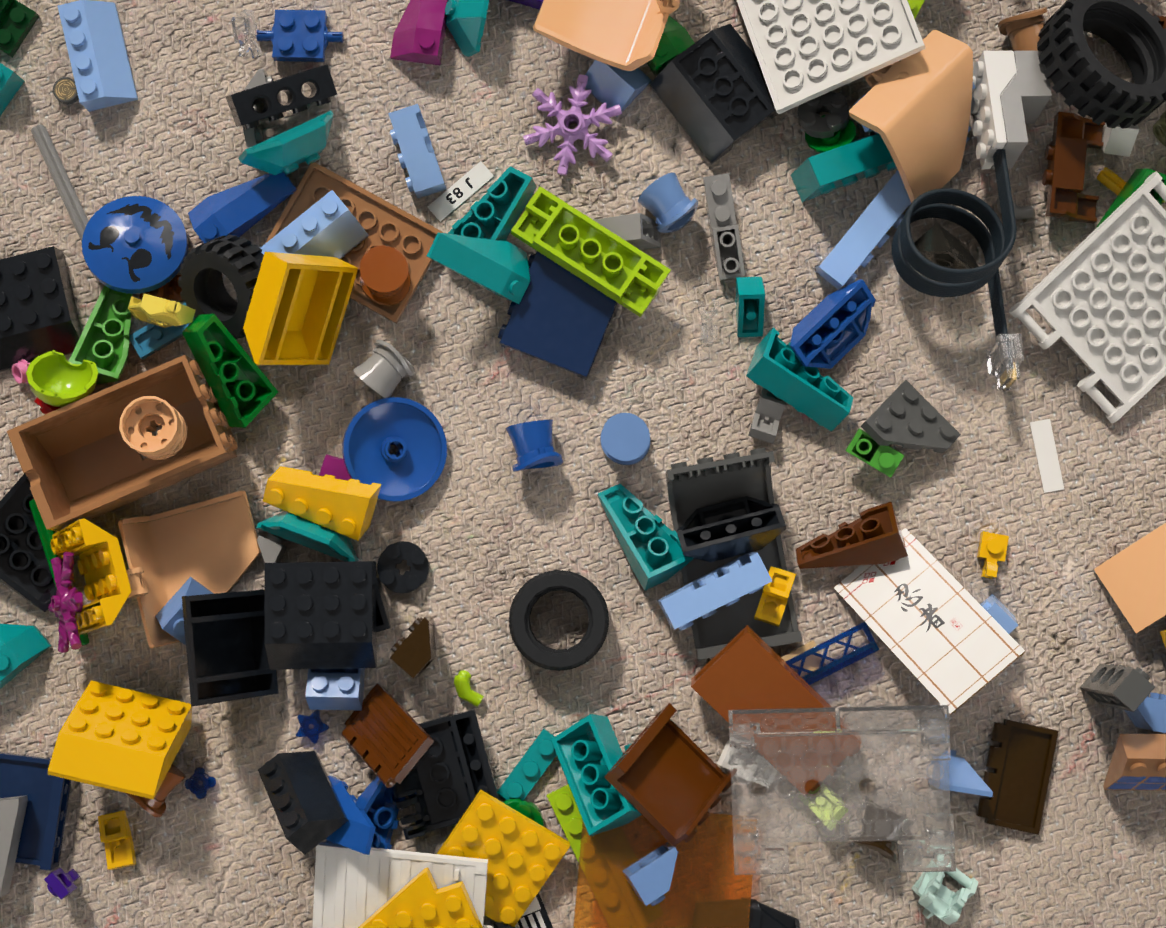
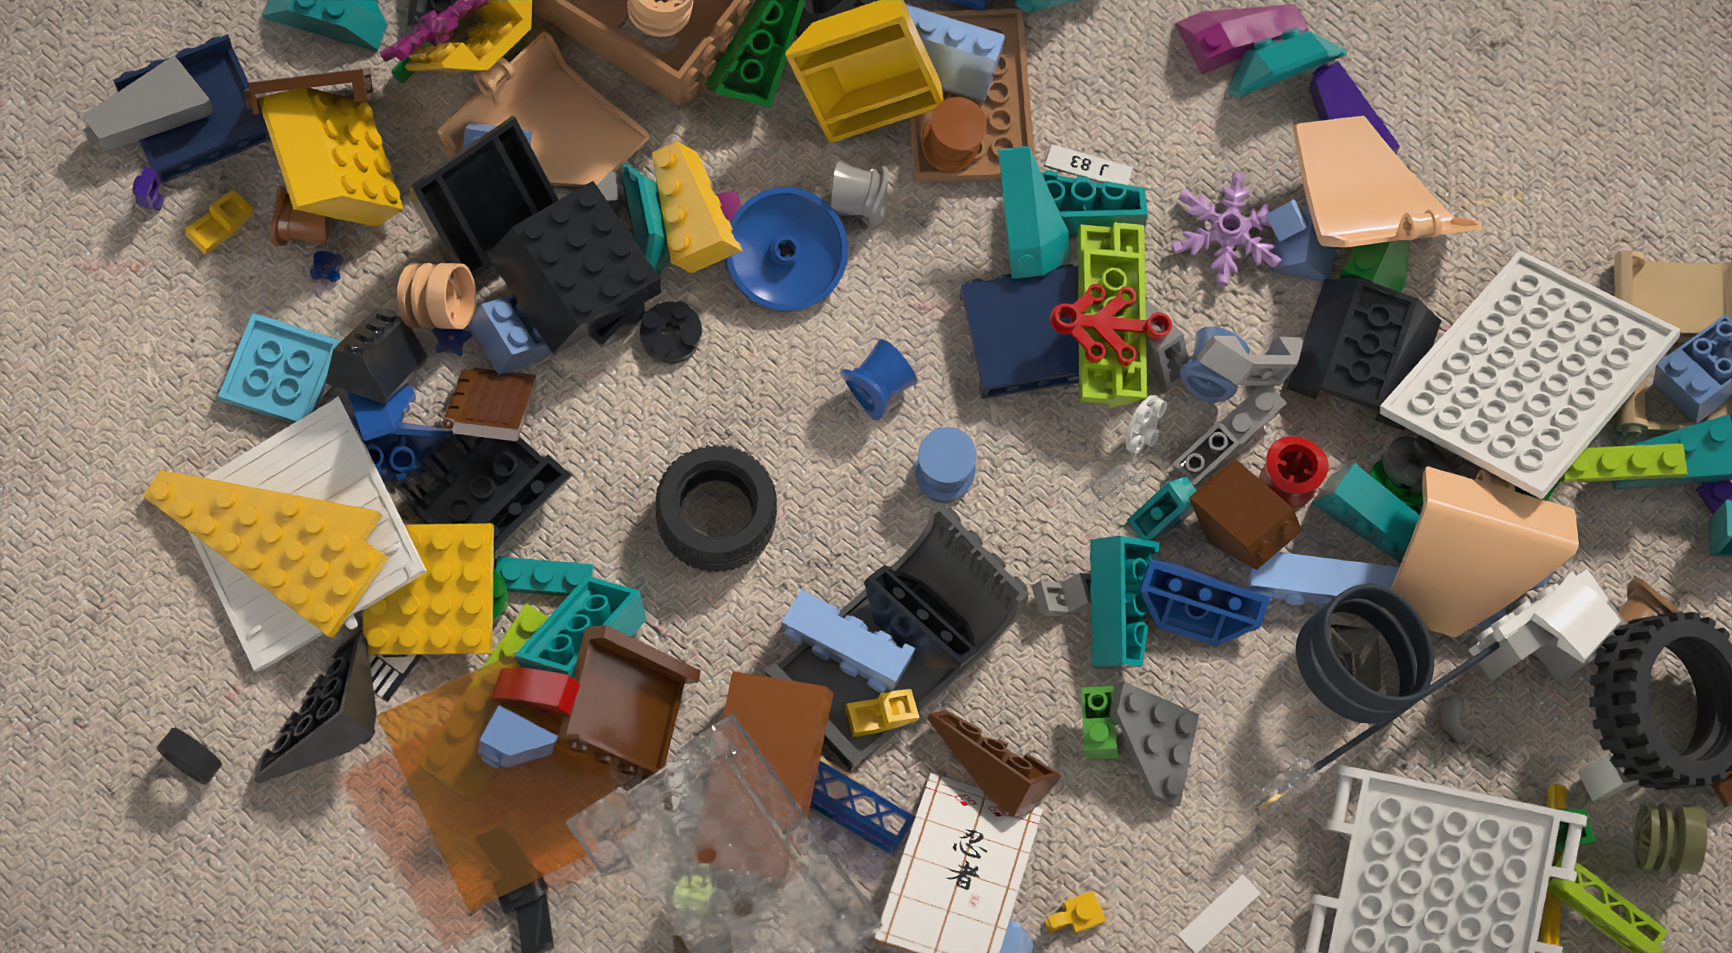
camera: 45 degrees right, 15 degrees down
light blue wedge [388,104,446,198] -> none
dark brown slope [390,616,436,679] -> none
lime arm [454,670,484,708] -> none
teal wedge [597,483,693,591] -> none
reddish brown bracket [1042,111,1105,224] -> none
none -> medium azure plate [218,313,341,424]
none -> reddish brown panel [244,67,374,114]
none -> light nougat wheel [397,263,476,329]
none -> red slope [490,668,581,715]
none -> red plant [1049,284,1172,366]
none -> white dish [1126,395,1167,454]
none -> reddish brown slope [1189,459,1302,570]
none -> light grey slope [1197,335,1303,386]
none -> red hat [1260,436,1329,508]
none -> light blue tile [1265,200,1309,242]
none -> white slope [1532,574,1621,664]

